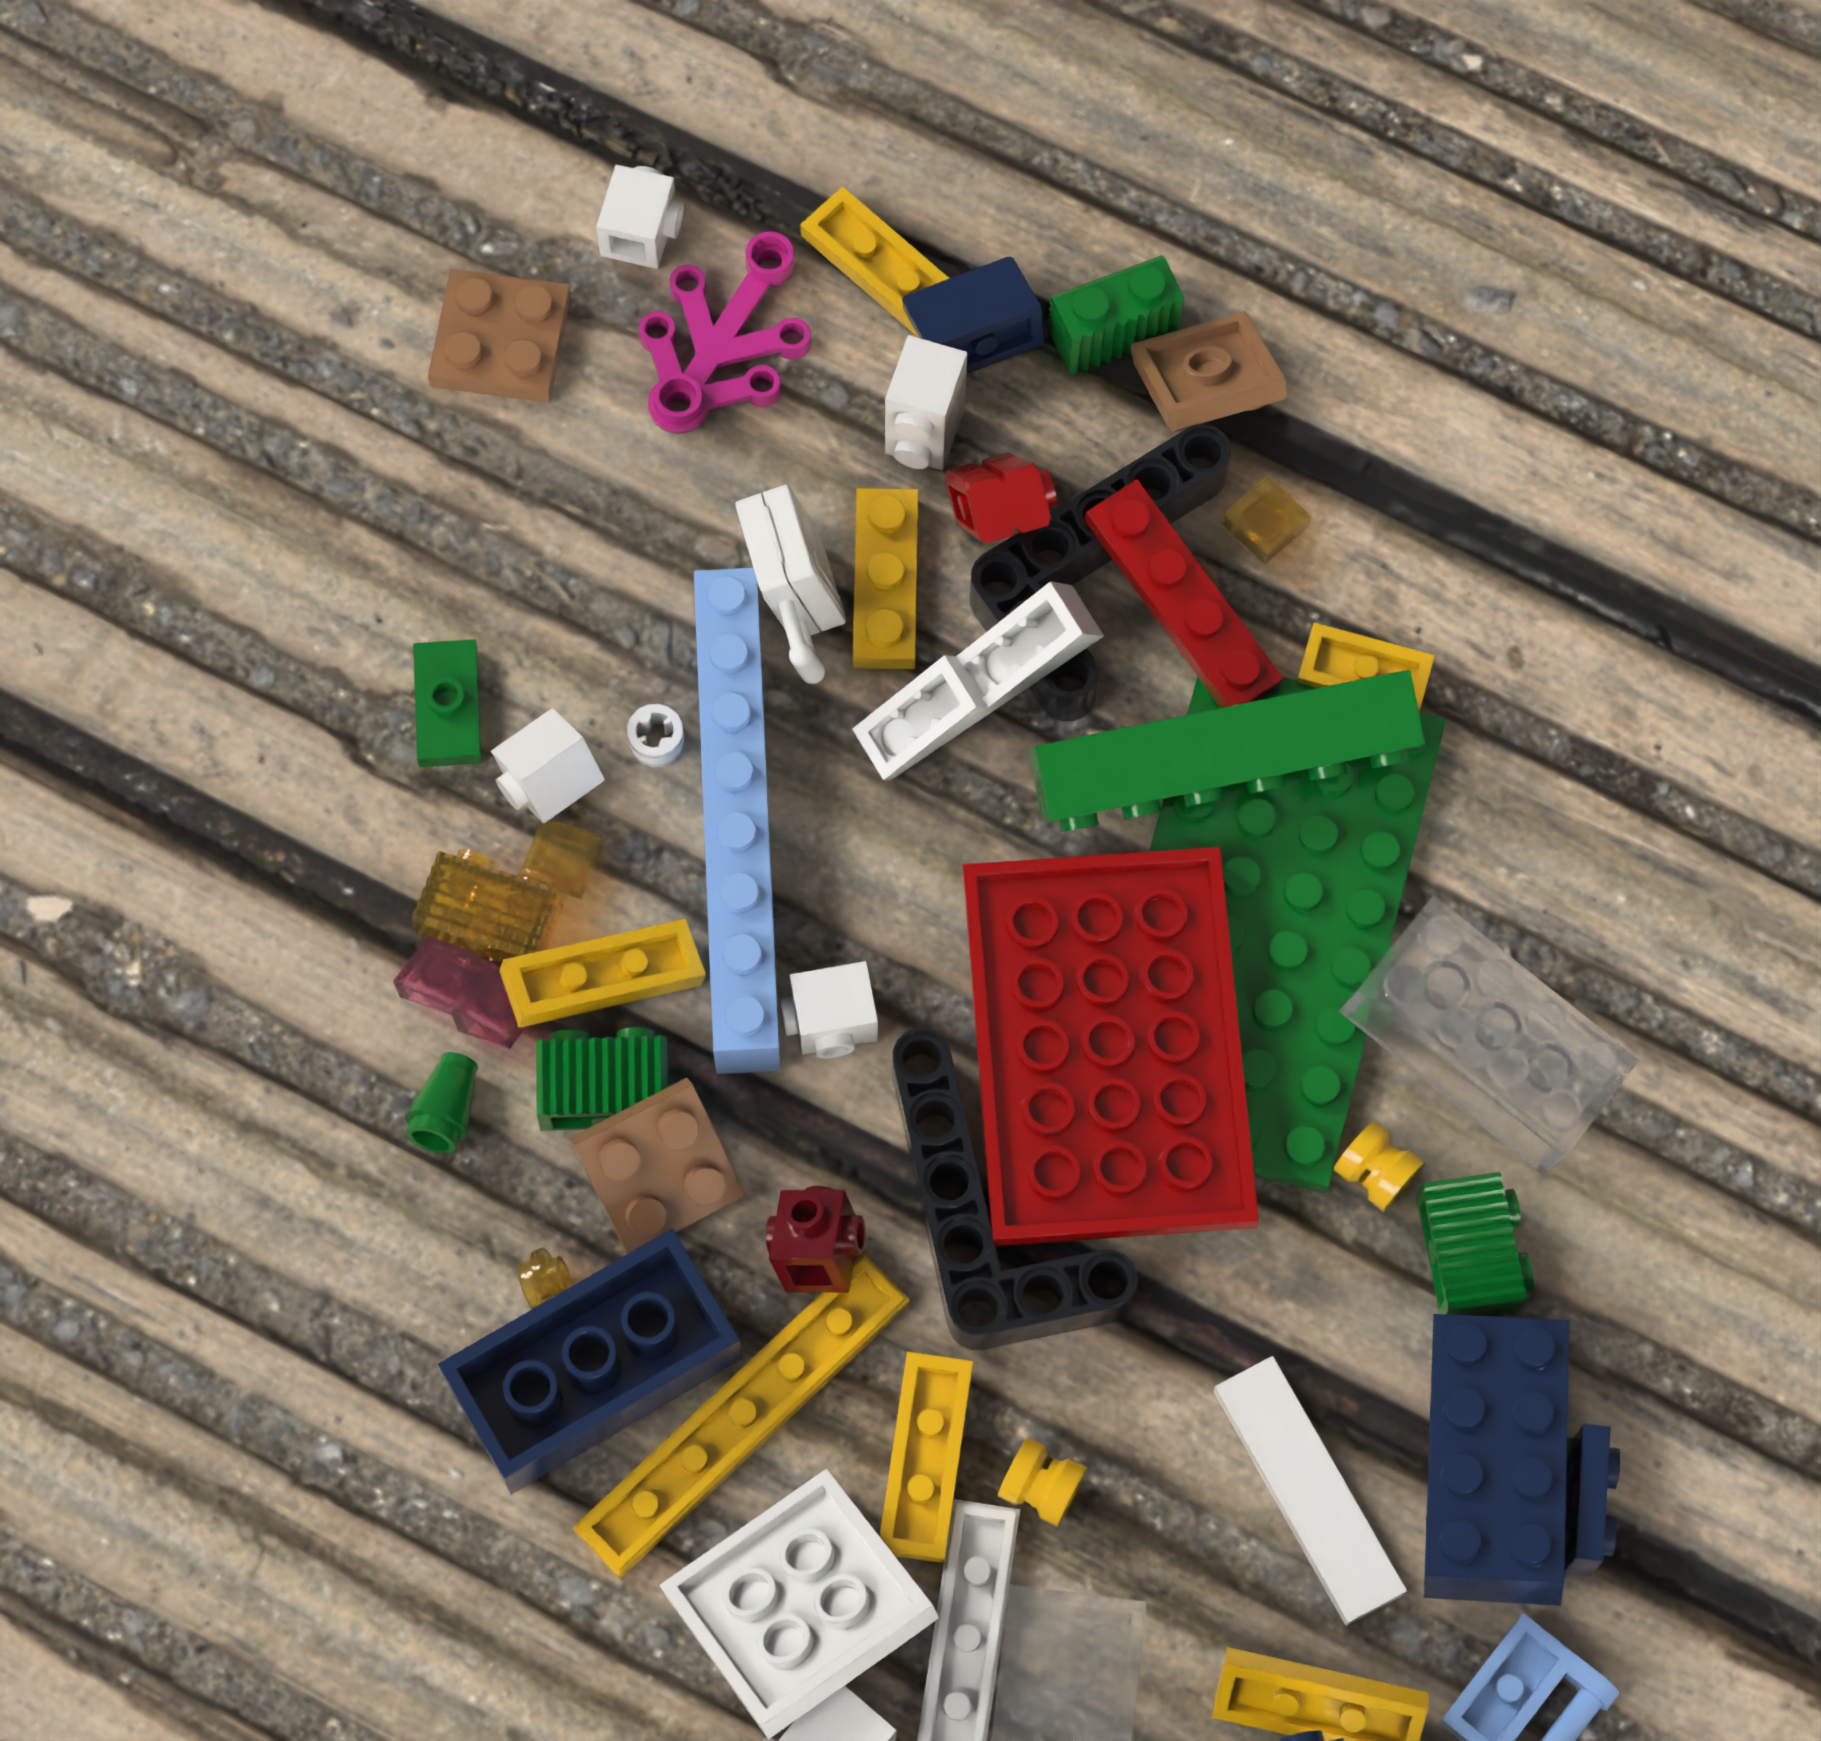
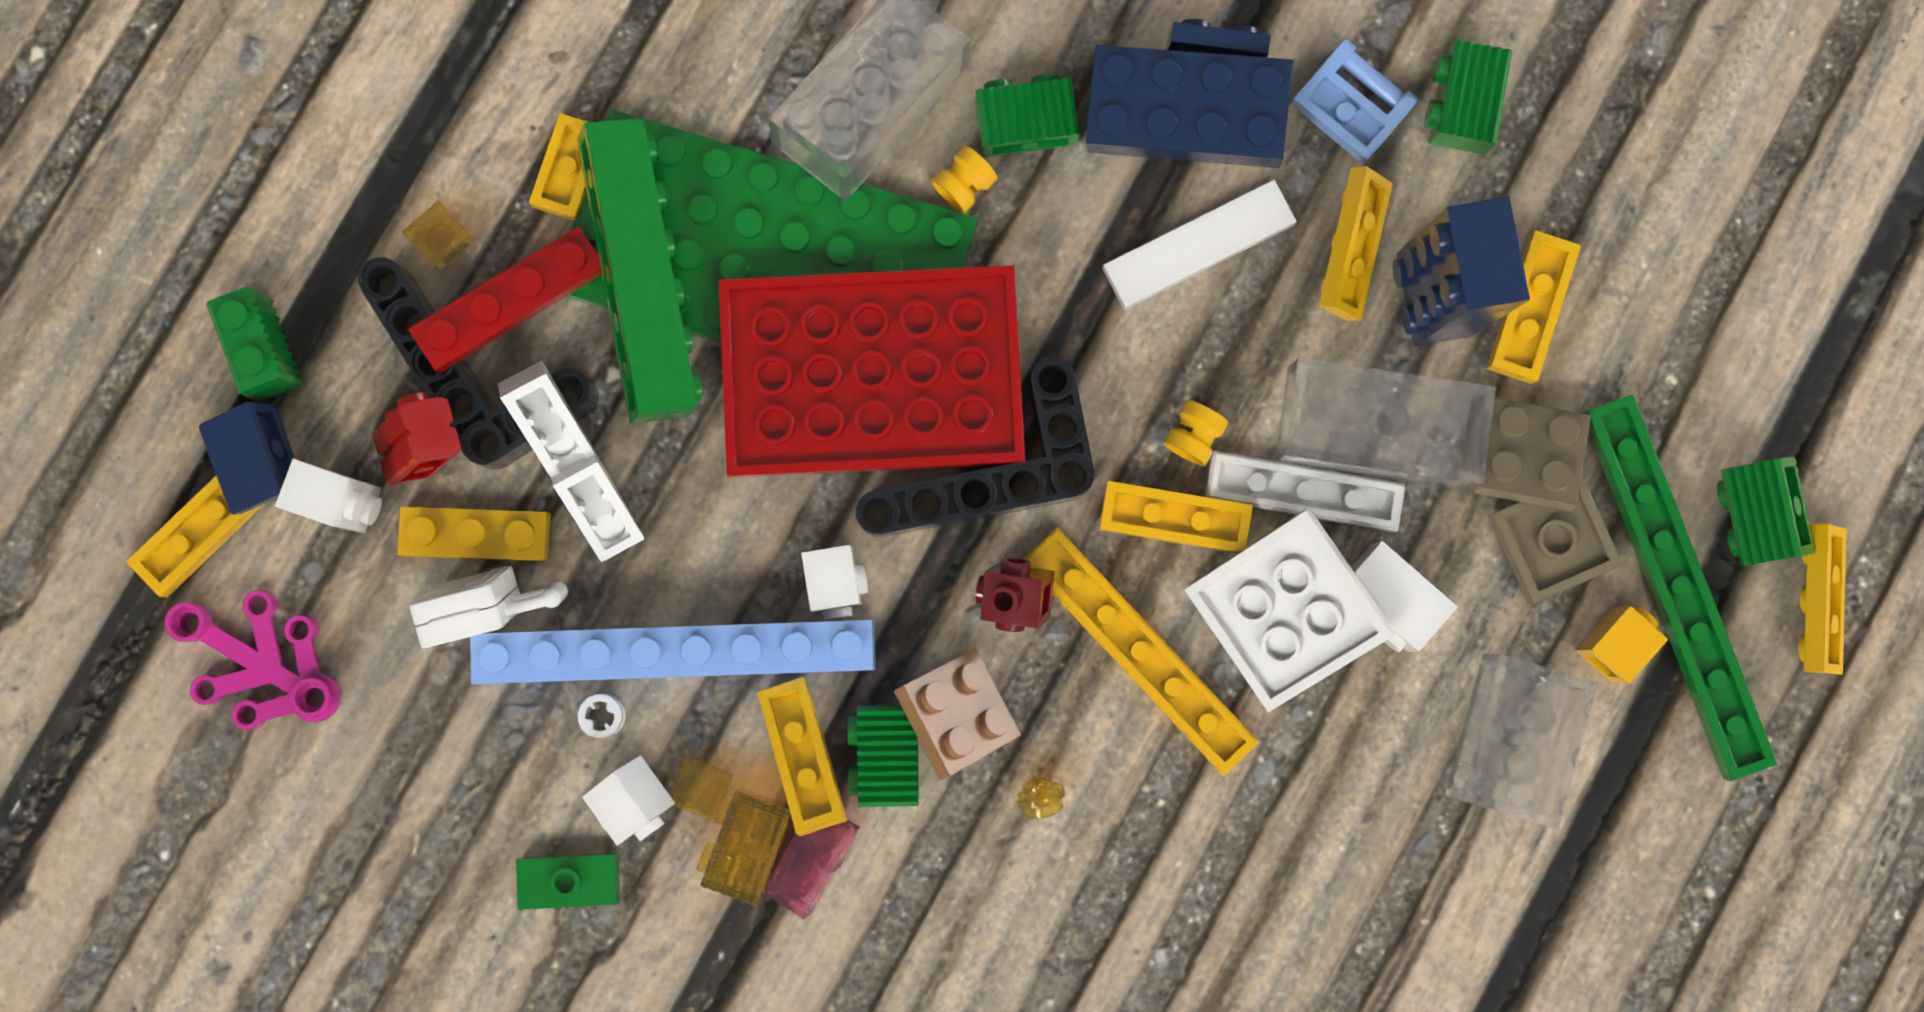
camera: 90 degrees left, 15 degrees up
green cone [405,1052,478,1154] -> none
medium nougat plate [428,268,571,403] -> none
dark blue brick [438,1228,743,1495] -> none
white brick [596,165,684,269] -> none
medium nougat plate [1131,311,1288,432] -> none

